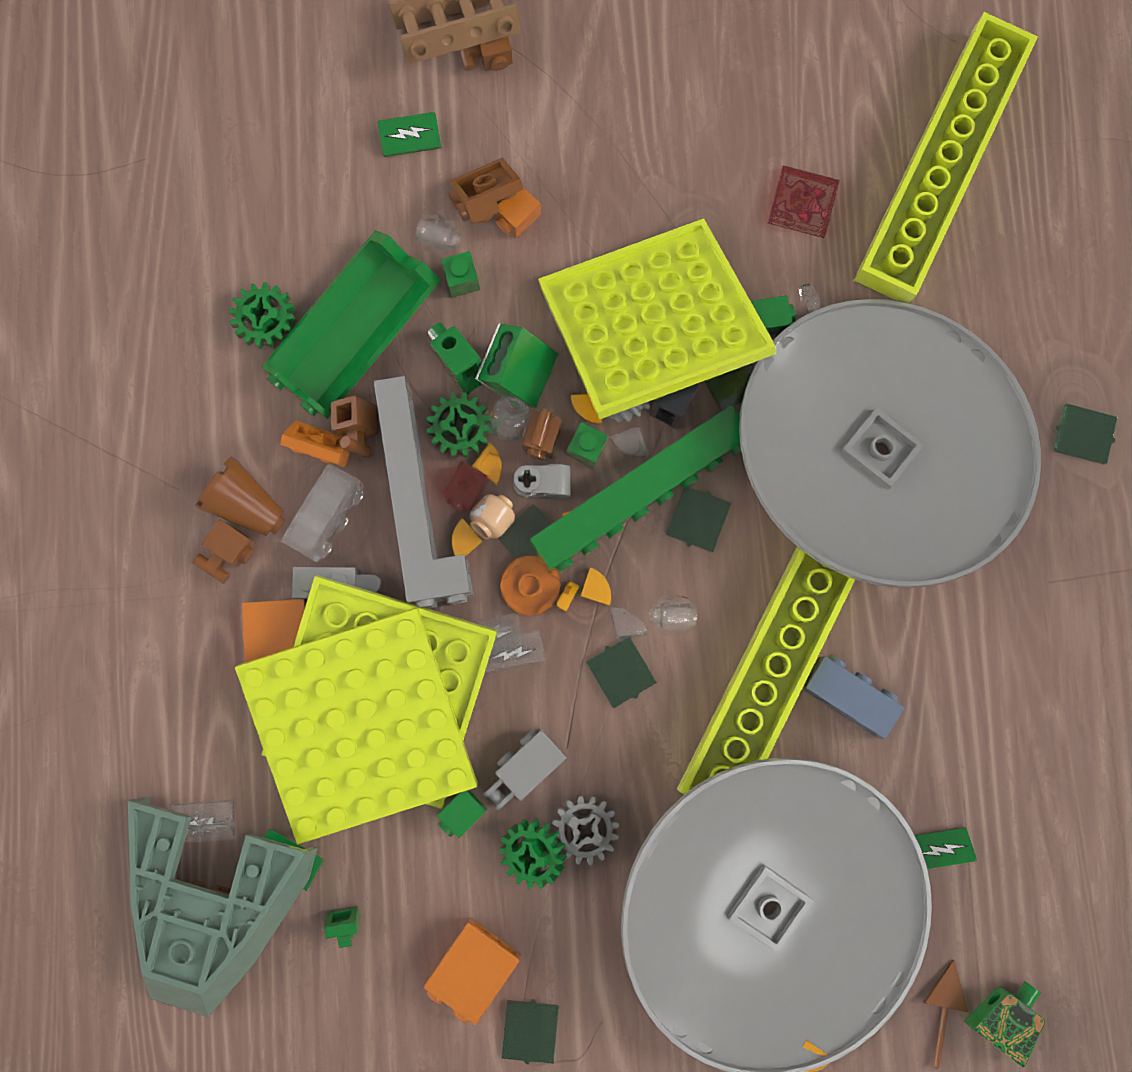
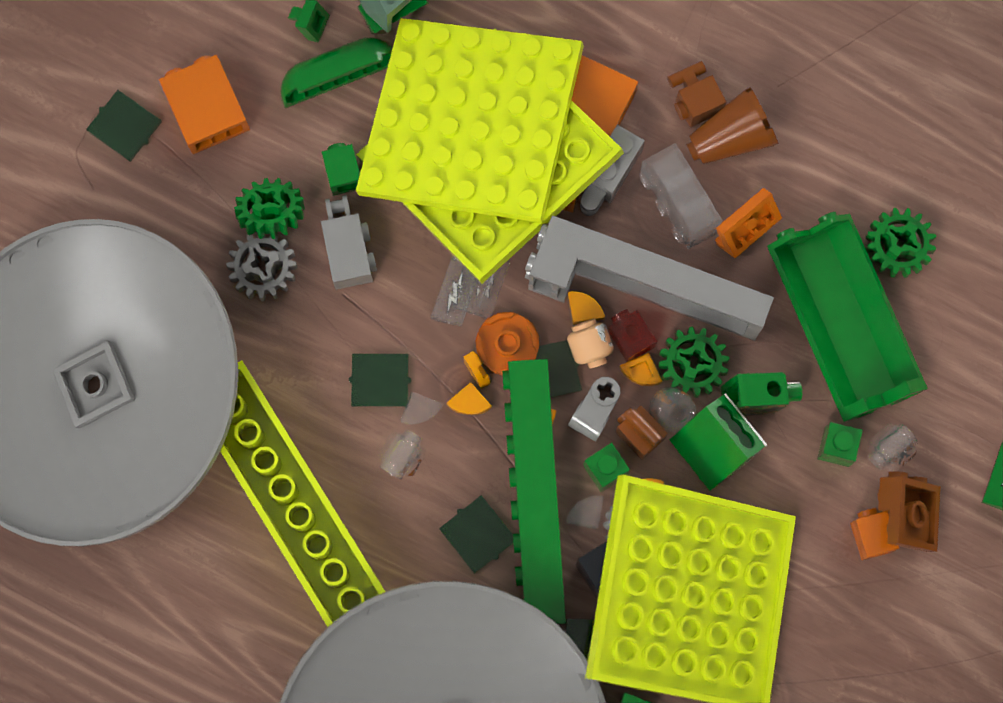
camera: 125 degrees right, 5 degrees down
dark orange brick [331,395,379,457] -> none
sand blue brick [802,655,905,739] -> none
green slope [914,827,977,869] -> none
none -> green brick [281,38,393,108]

